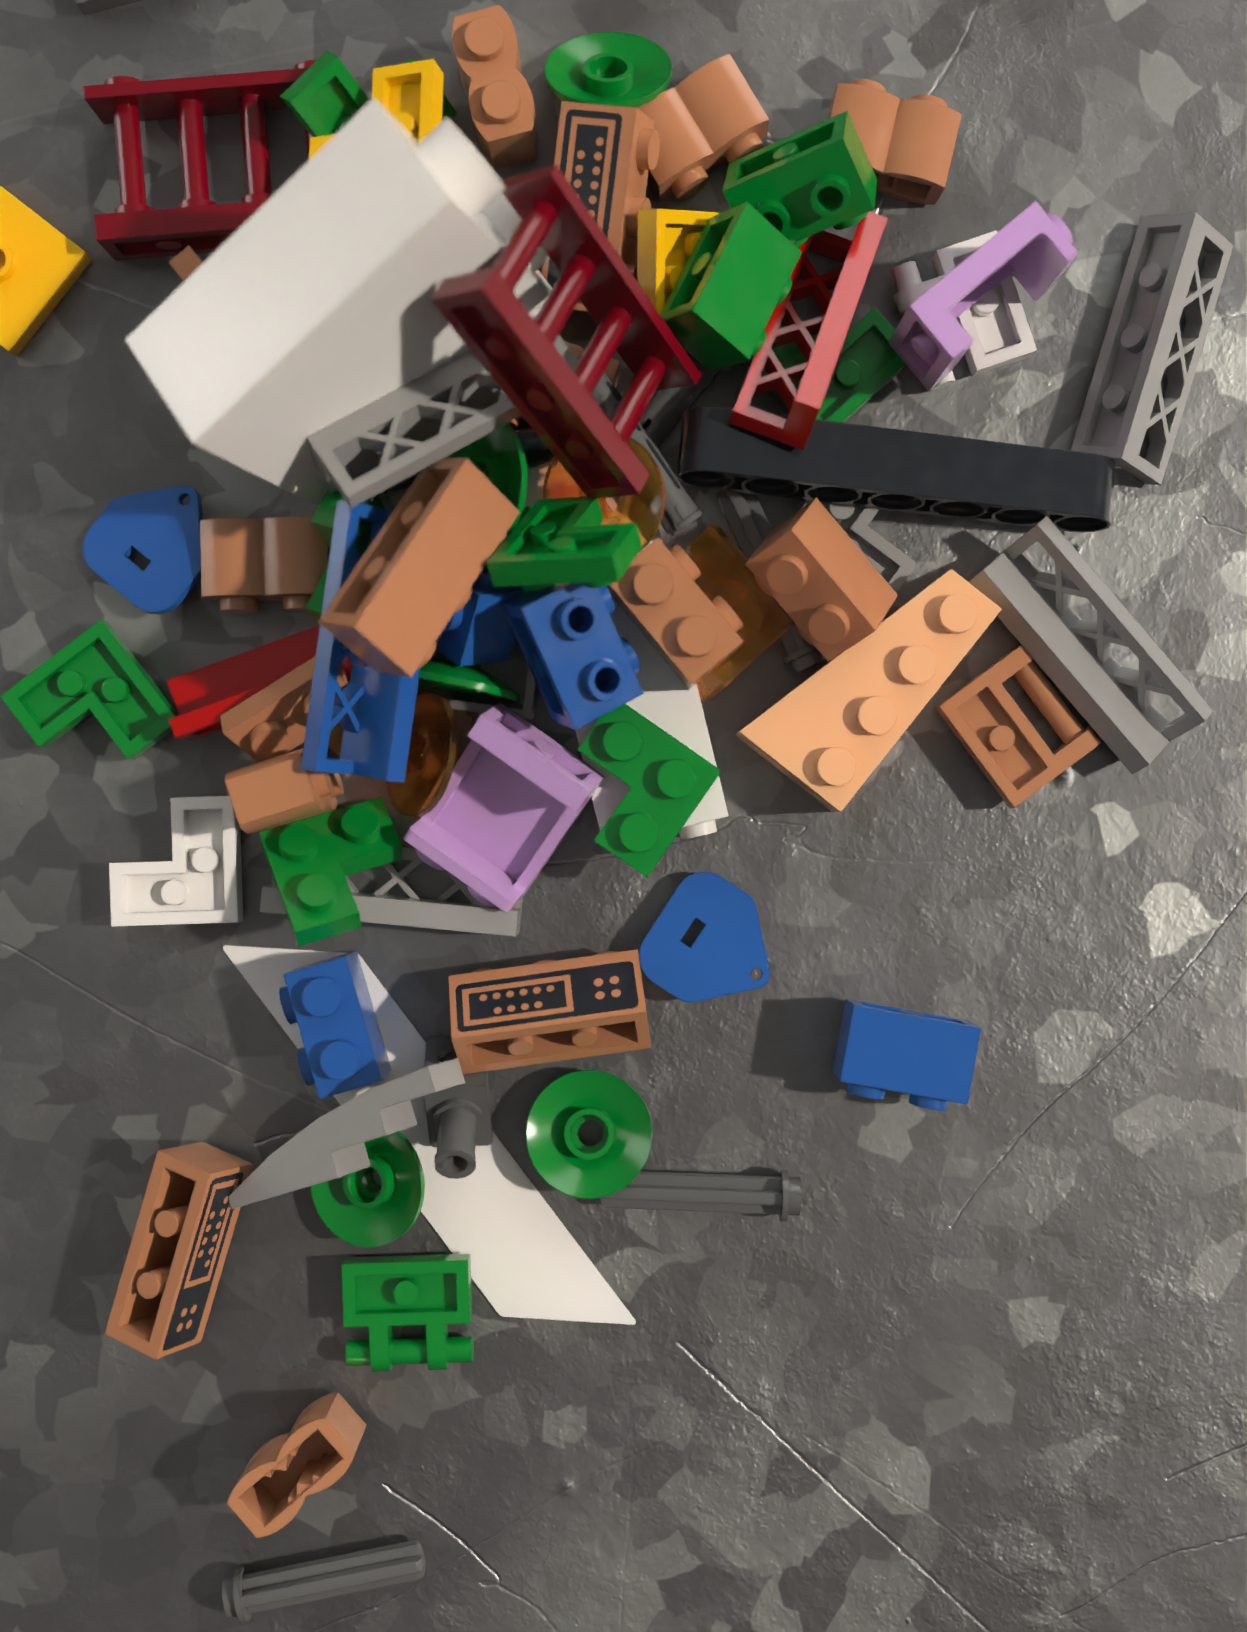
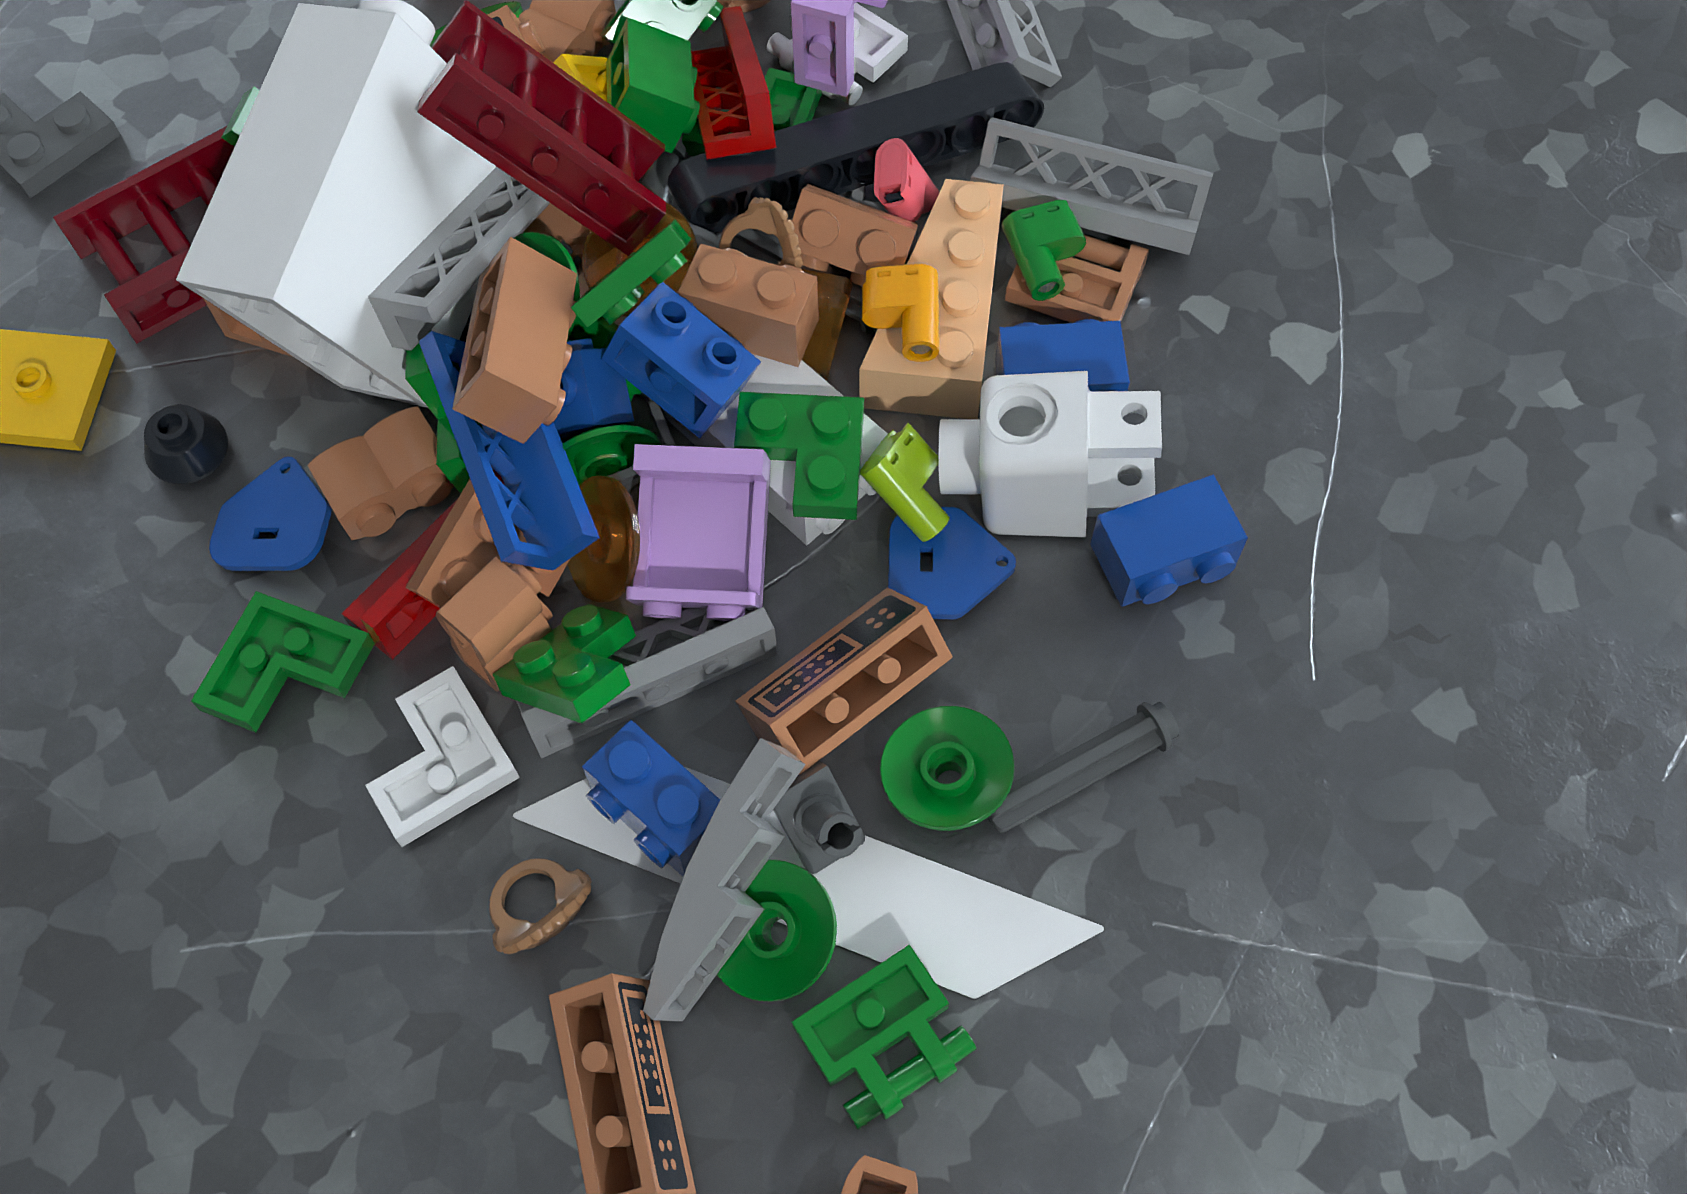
camera: 30 degrees left, 25 degrees down
none -> black cone [144,404,228,484]
none -> medium nougat piece [489,858,591,954]
none -> medium nougat piece [719,197,803,270]
none -> lime piece [860,422,950,542]
none -> light orange piece [862,264,939,362]
none -> coral piece [874,138,939,222]
none -> white piece [939,371,1162,537]
none -> blue brick [995,319,1130,392]
none -> green piece [1002,199,1086,301]

